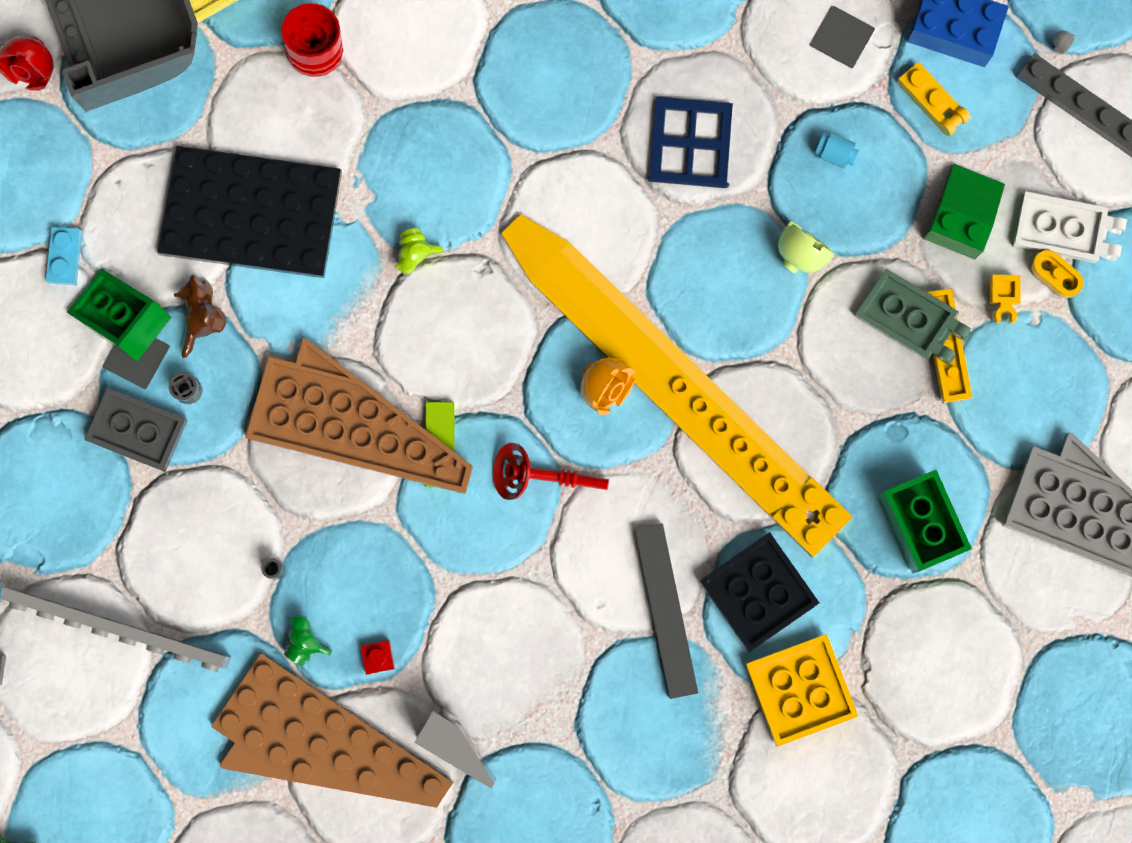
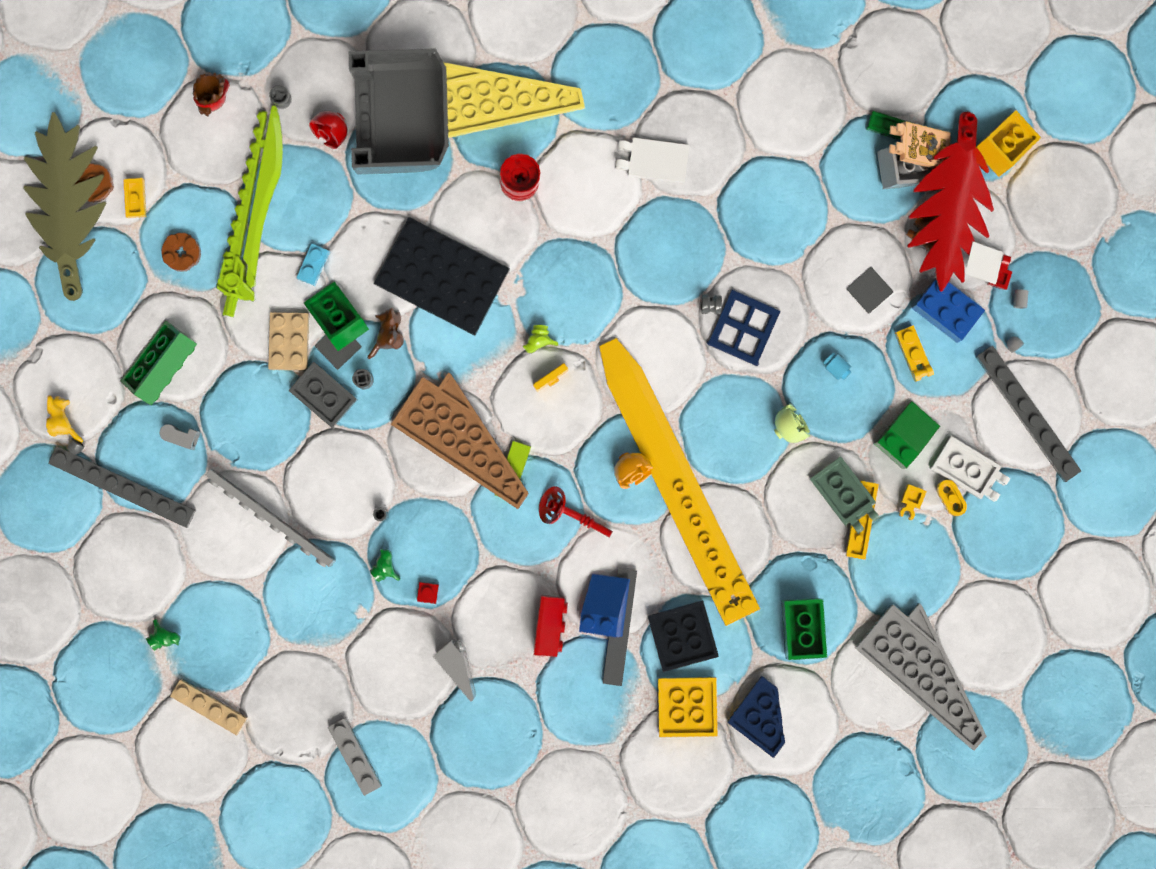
camera: 25 degrees right, 5 degrees up
medium nougat wing [211,653,454,808] -> none
none -> tan plate [268,312,309,371]
none -> yellow plate [533,363,569,392]
none -> red slope [534,595,568,657]
none -> blue slope [579,574,630,637]
none -> dark grey wheel [701,295,722,315]
none -> dark blue plate [727,675,785,758]

